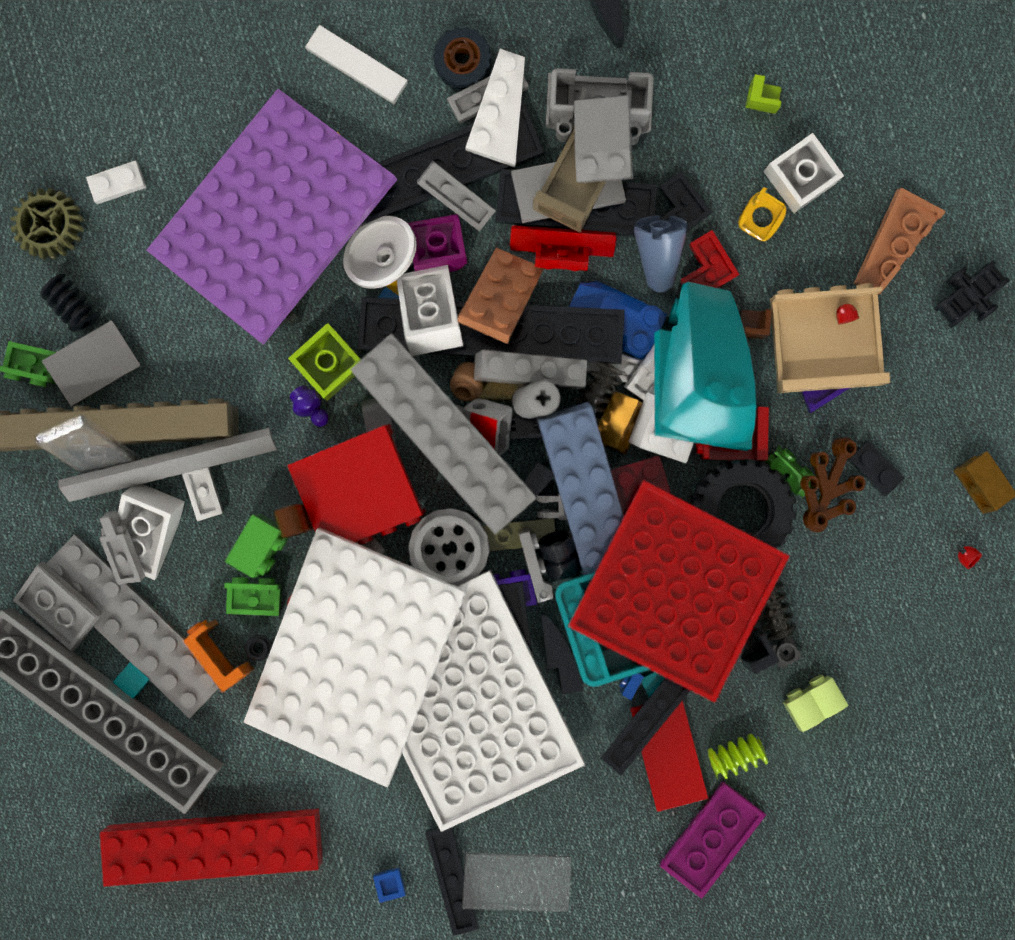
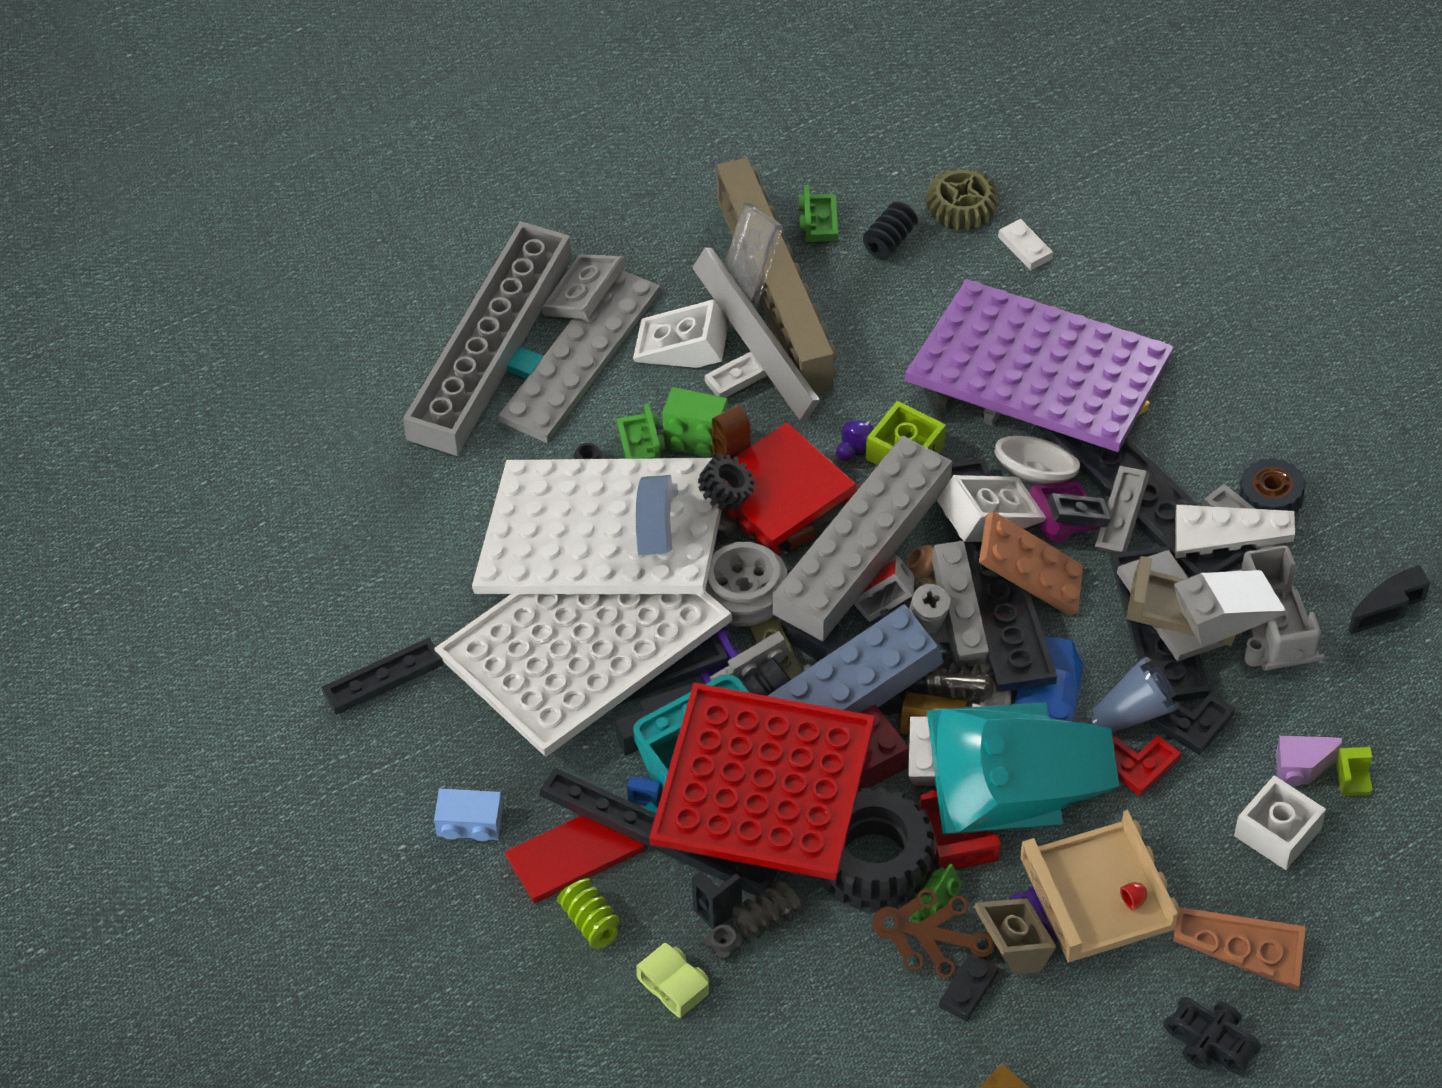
camera: 75 degrees right, 35 degrees down
light grey tile [42,320,141,406] -> none
light grey hinge [100,511,145,585] -> none
red brick [100,809,323,887] -> none
orange panel [183,620,254,692] -> none
white tile [305,25,408,104] -> none
blue plate [373,867,406,903] -> none
clear tile [462,852,572,912] -> none
red bracket [510,225,616,271] -> none
magenta tile [659,781,766,899] -> none
yellow piece [738,187,786,242] -> none
reddish brown panel [739,309,772,339] -> none
none -> light blue brick [434,788,503,841]
none -> sand blue arch [636,475,678,555]
none -> black tyre [698,455,755,511]
none -> dark tan slope [974,898,1056,975]
none -> black plate [1047,493,1111,527]
none -> lavender slope [1276,736,1342,786]

